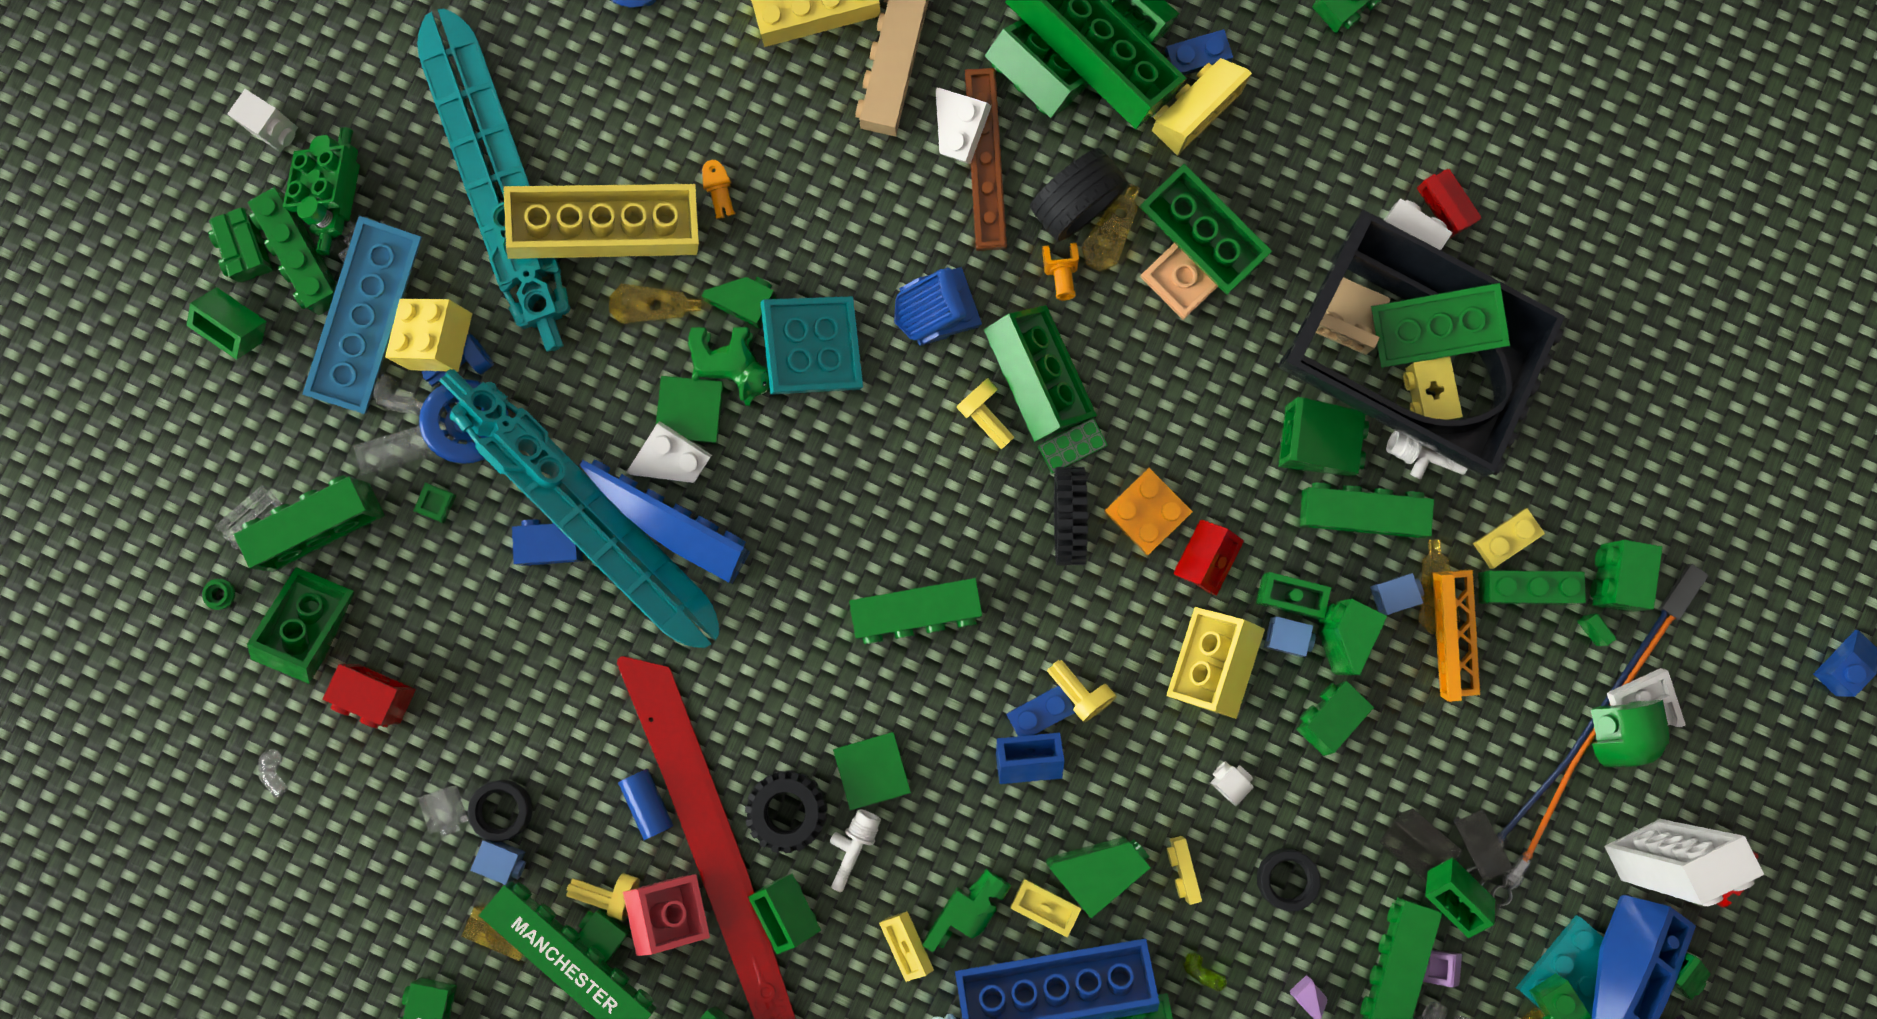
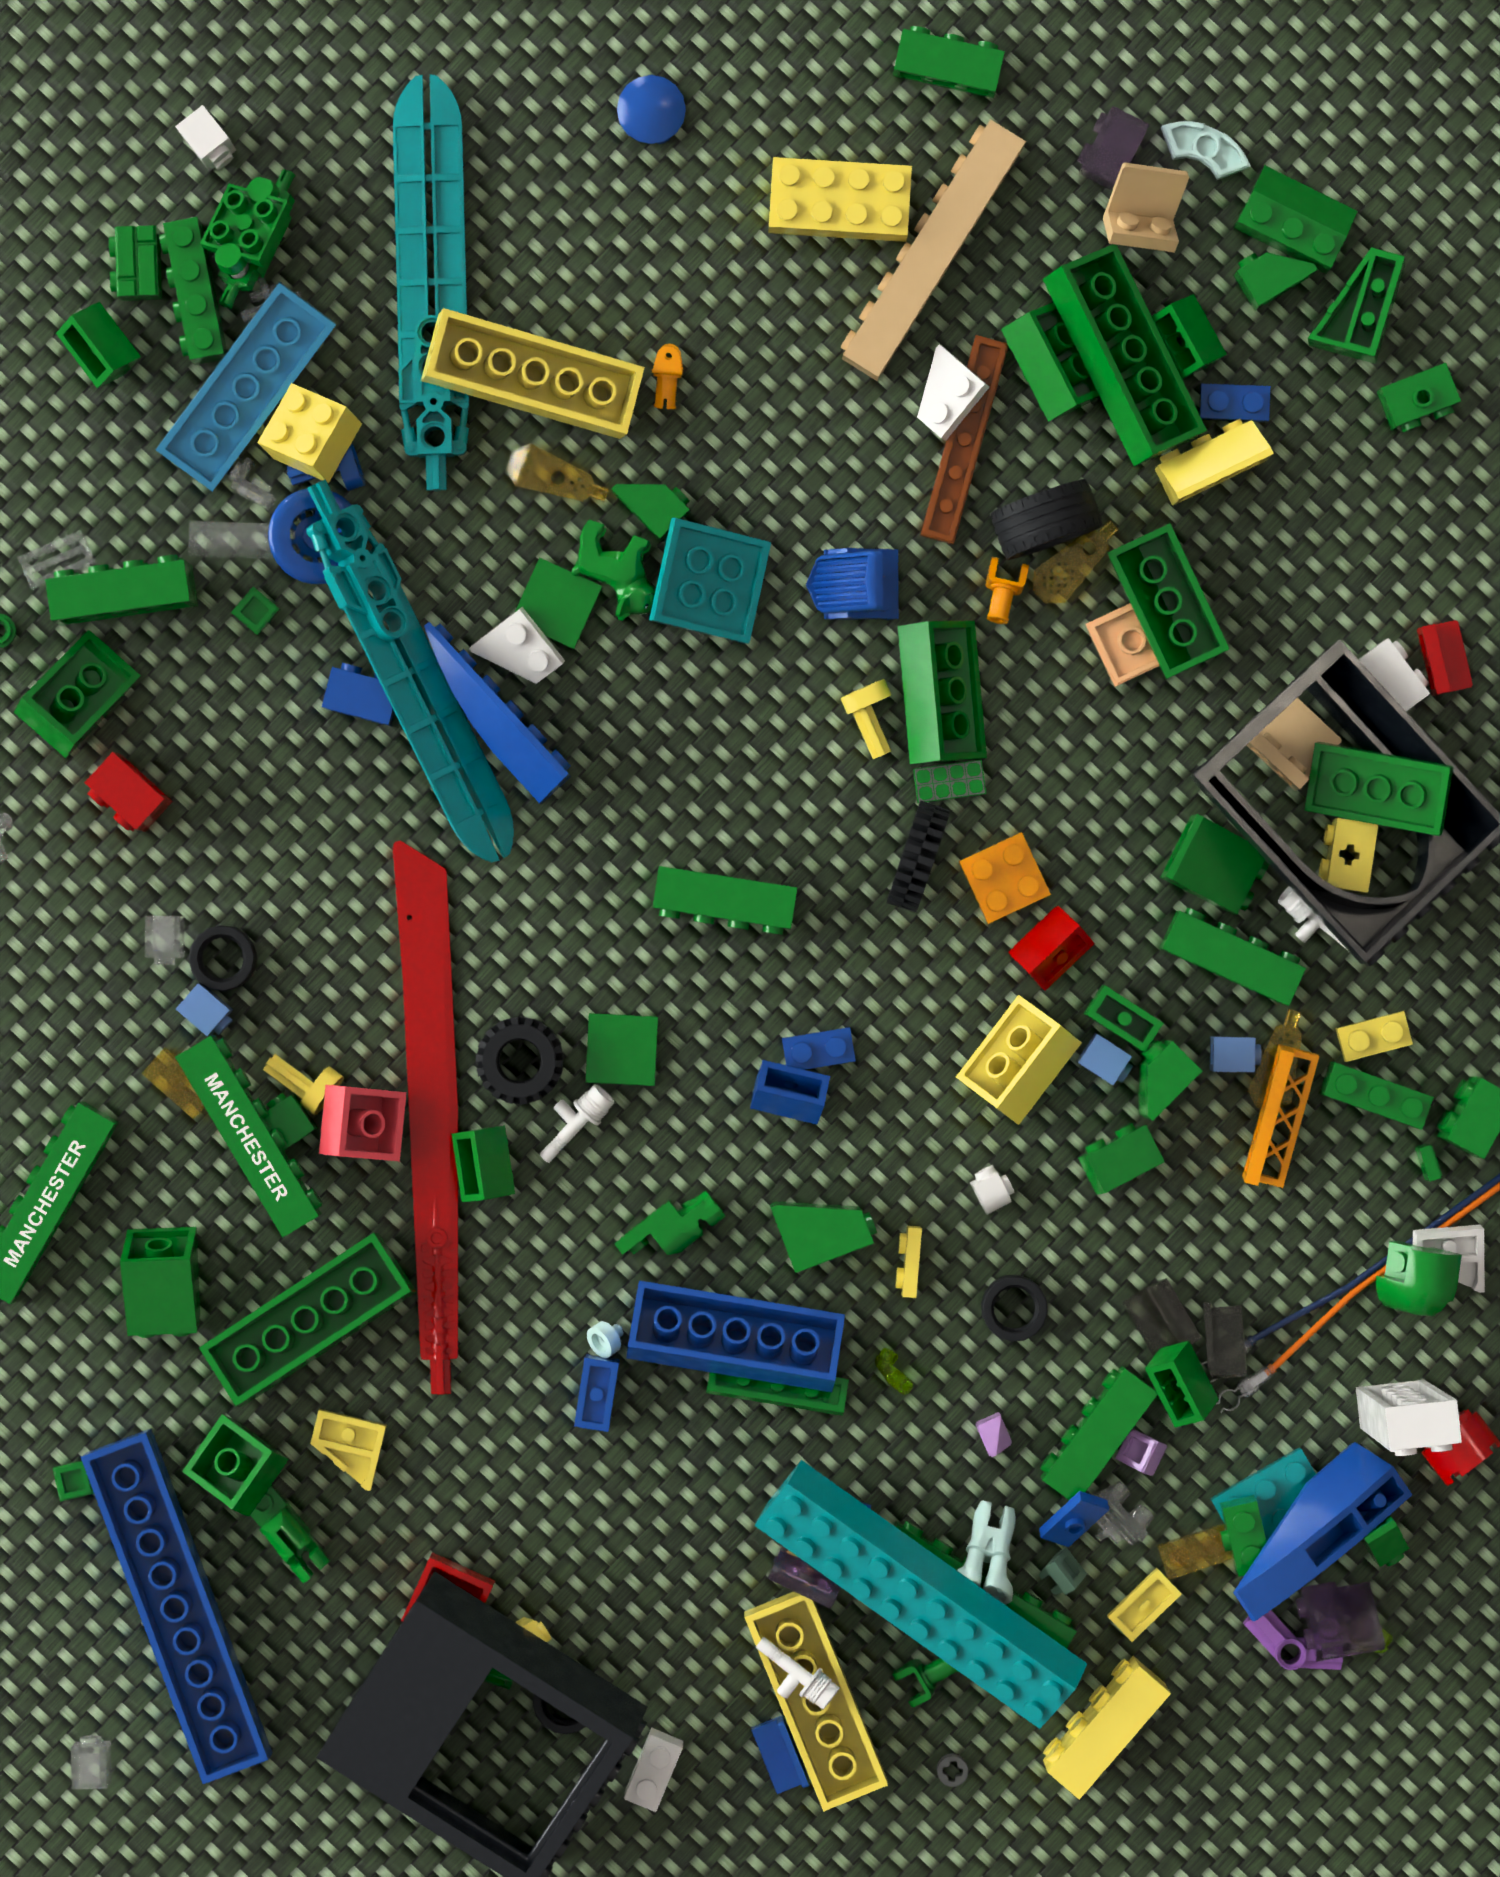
camera: 20 degrees right, 5 degrees up
blue brick [618,769,674,840] -> none
light yellow plate [879,911,934,981] -> none
light yellow plate [1010,878,1082,938] -> none
light yellow piece [1047,660,1117,722] -> none

